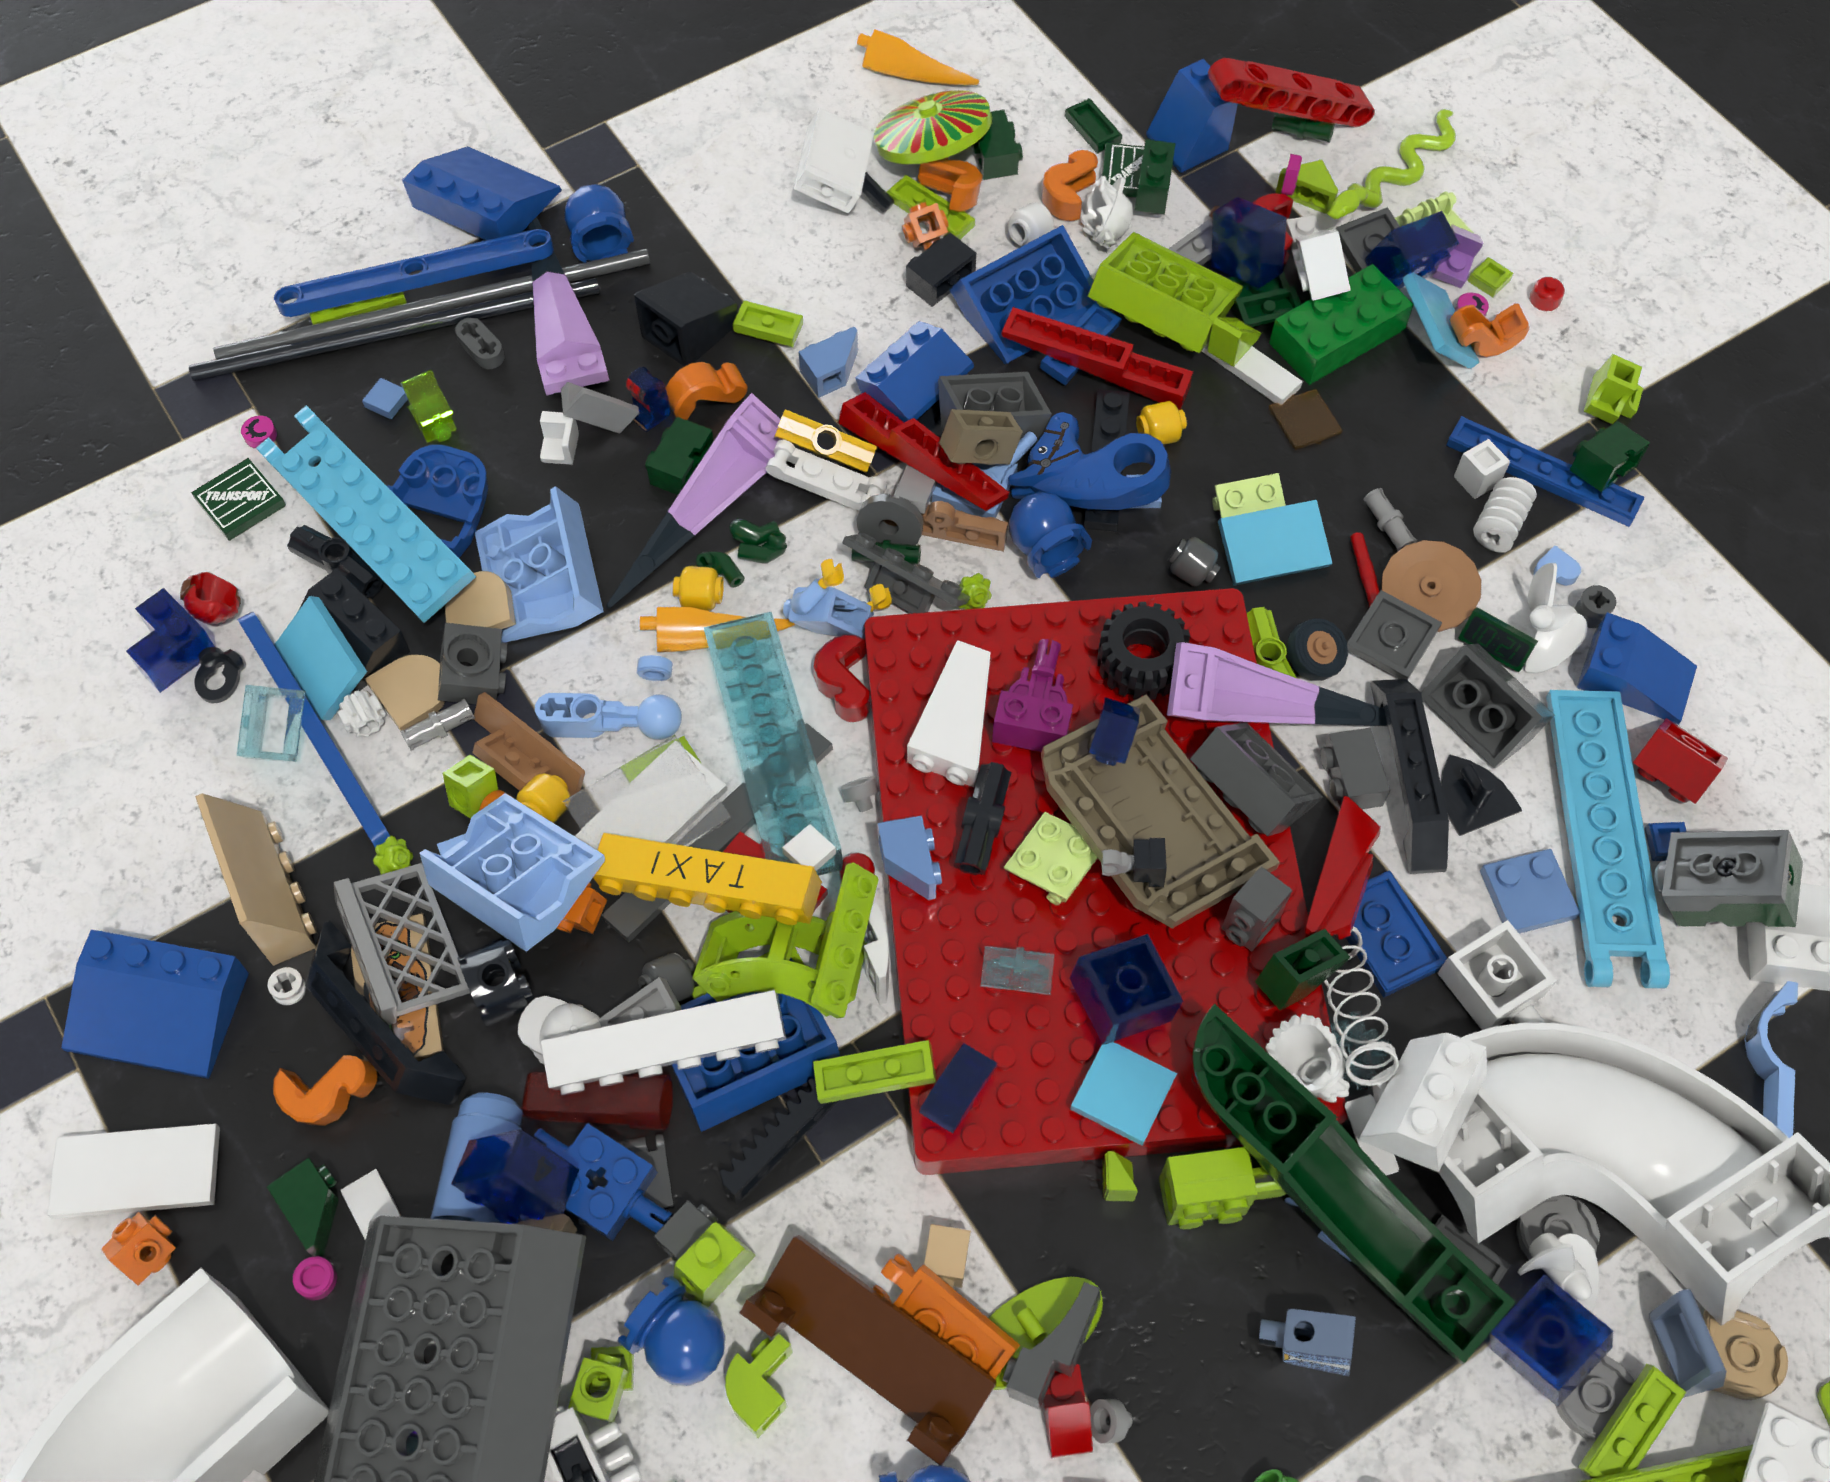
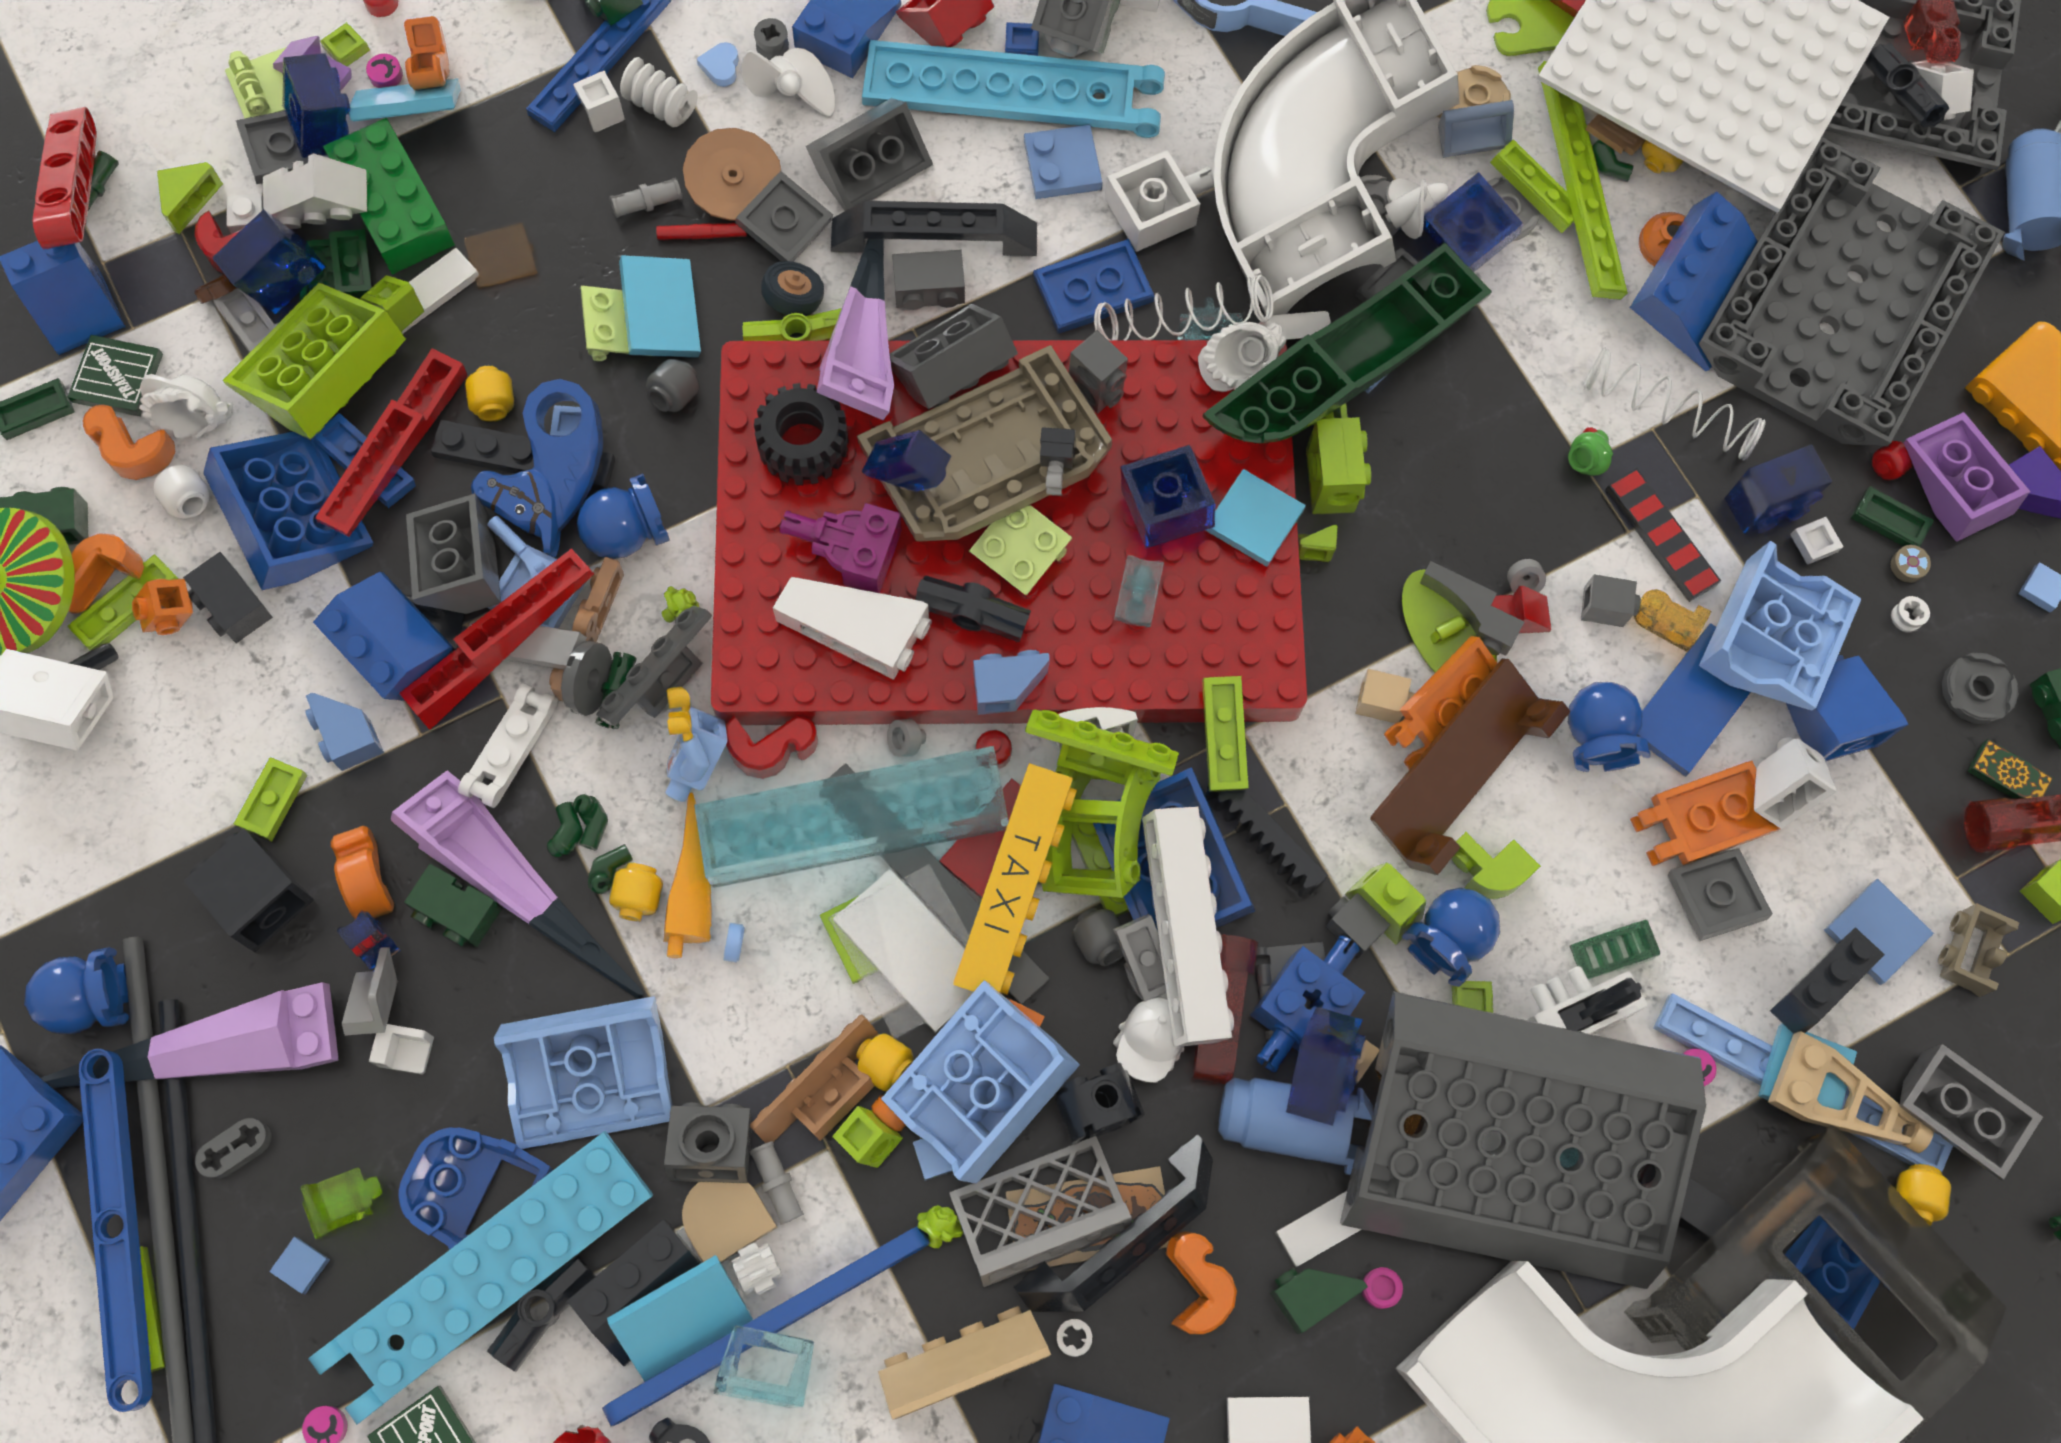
camera: 90 degrees left, 10 degrees up
tan tile [445,571,516,629] -> none
light blue beam [535,693,682,740] -> none
lime brick [567,1353,629,1422] -> none
yellow piece [774,409,877,473] -> none
white tile [782,824,836,871] -> none
clear blue slope [919,1043,998,1133] -> none
dark tan brick [939,409,1023,465] -> none
dark green brick [1135,139,1176,214] -> none
dark green slope [1255,928,1350,1011] -> none
sand blue torso [1259,1309,1356,1376] -> none
dark pink tile [1281,154,1302,196] -> none
red wedge [1305,796,1381,940] -> none
lime animal [1327,109,1456,219] -> none
white slope [1360,1033,1488,1172] -> none
black shield [1441,754,1522,836] -> none
tile [1458,607,1538,672] -> none

